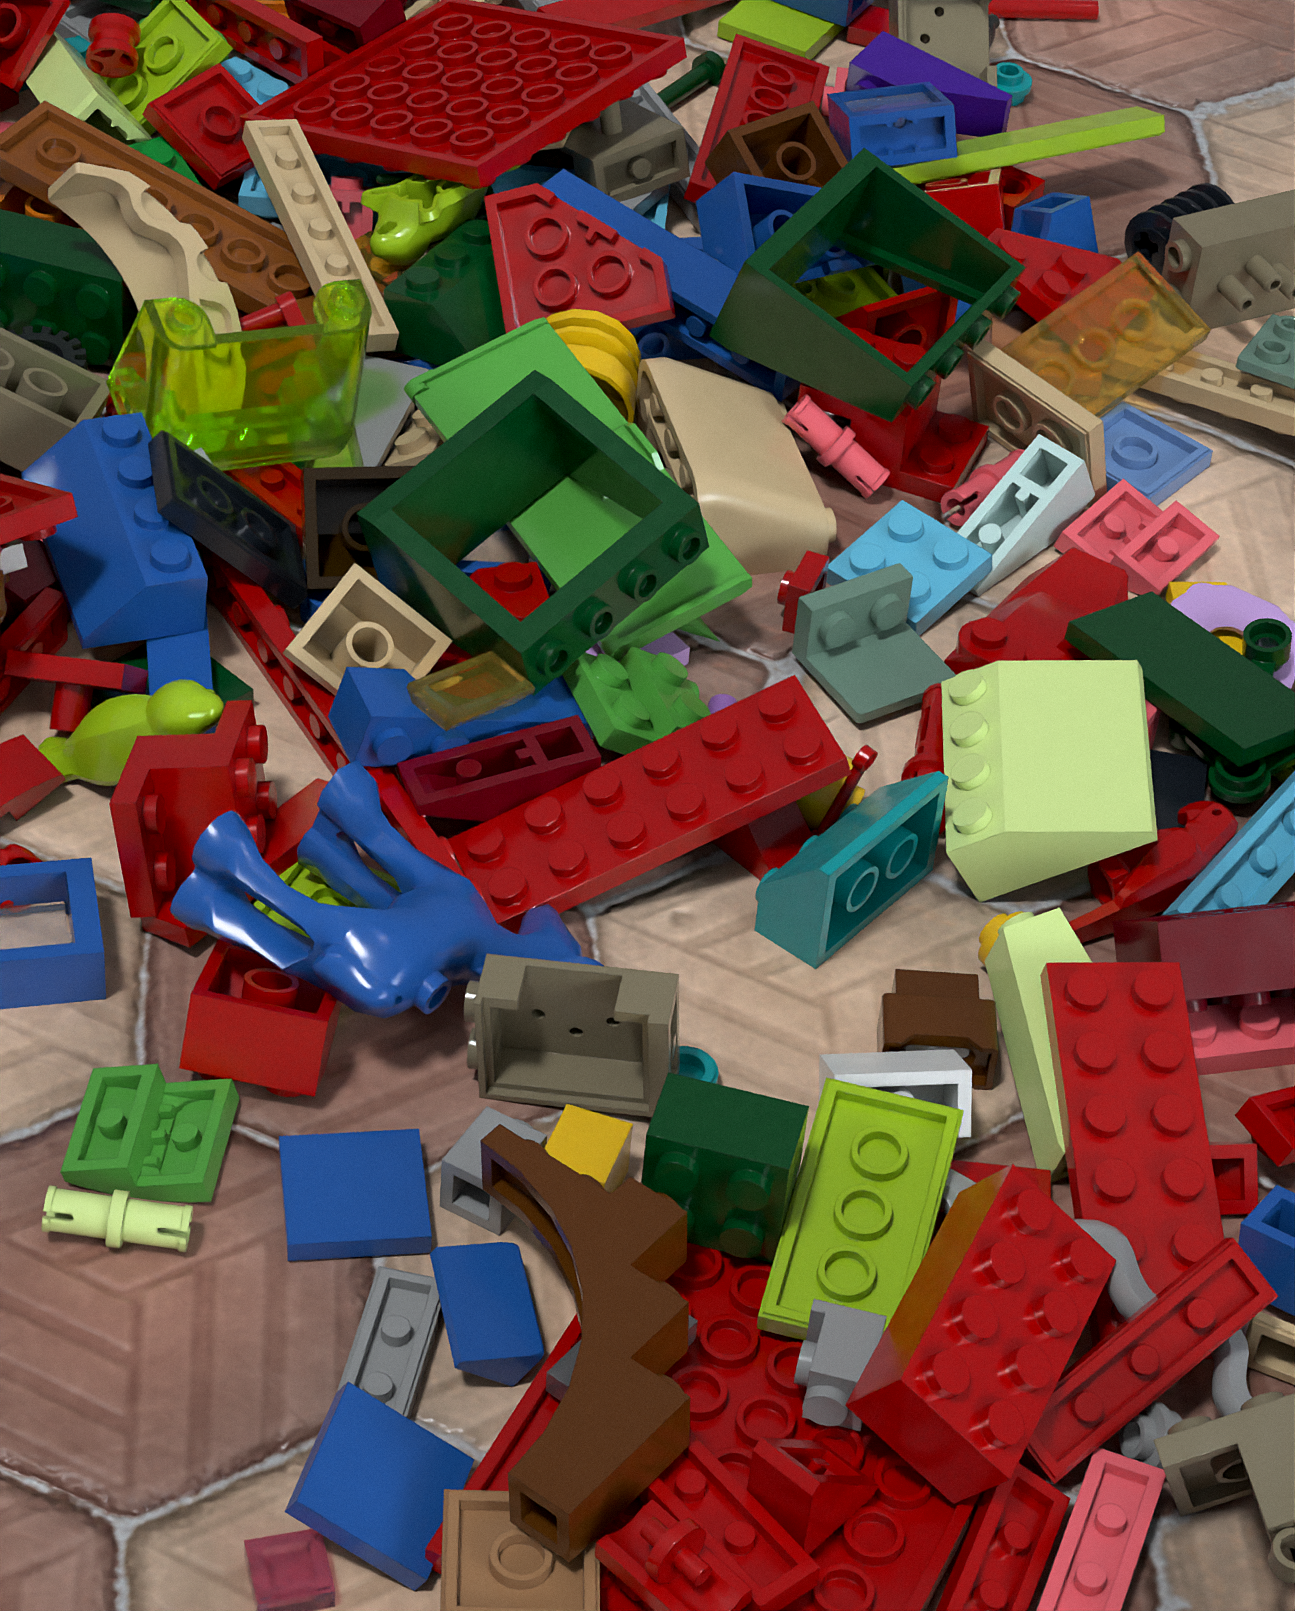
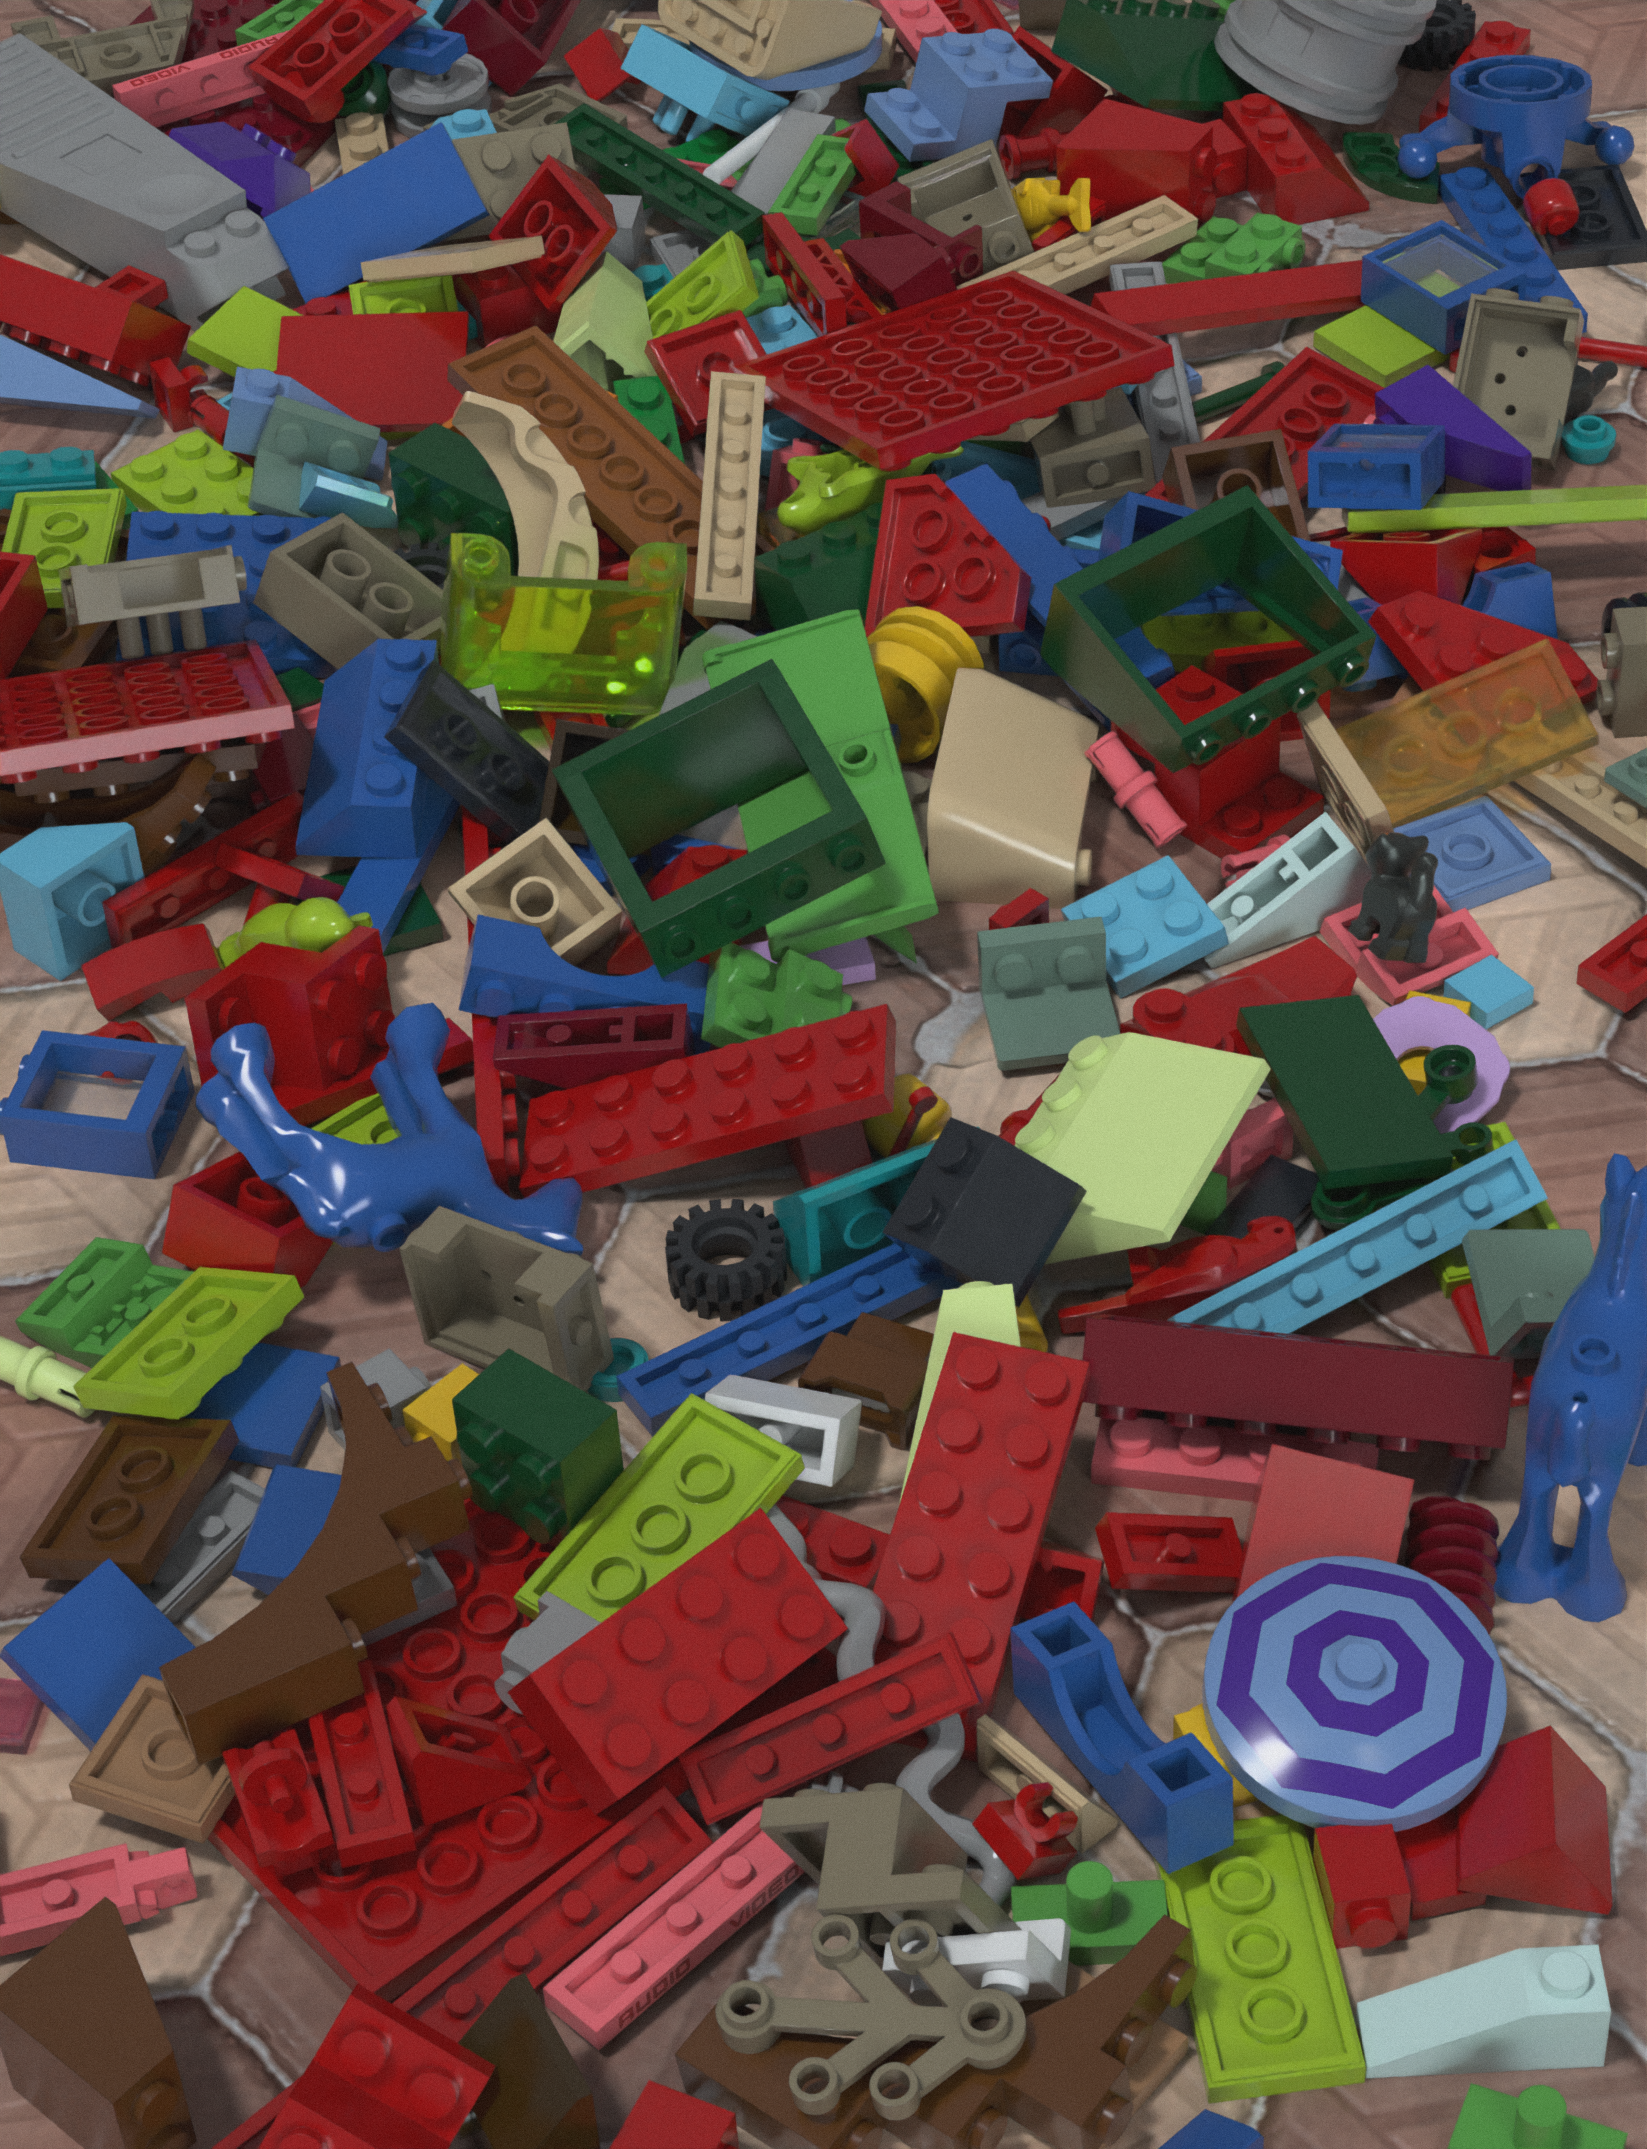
camera: 30 degrees right, 0 degrees up
red wheel [85,13,141,78] -> none
clear yellow tile [407,651,535,731] -> none
none -> reddish brown plate [19,1415,240,1585]
none -> lime plate [73,1267,304,1420]
none -> blue plate [616,1243,964,1437]
none -> black tyre [665,1199,787,1321]
none -> black slope [882,1117,1087,1308]
none -> pearl dark grey animal [1348,832,1438,963]
none -> medium azure tile [1443,954,1534,1030]

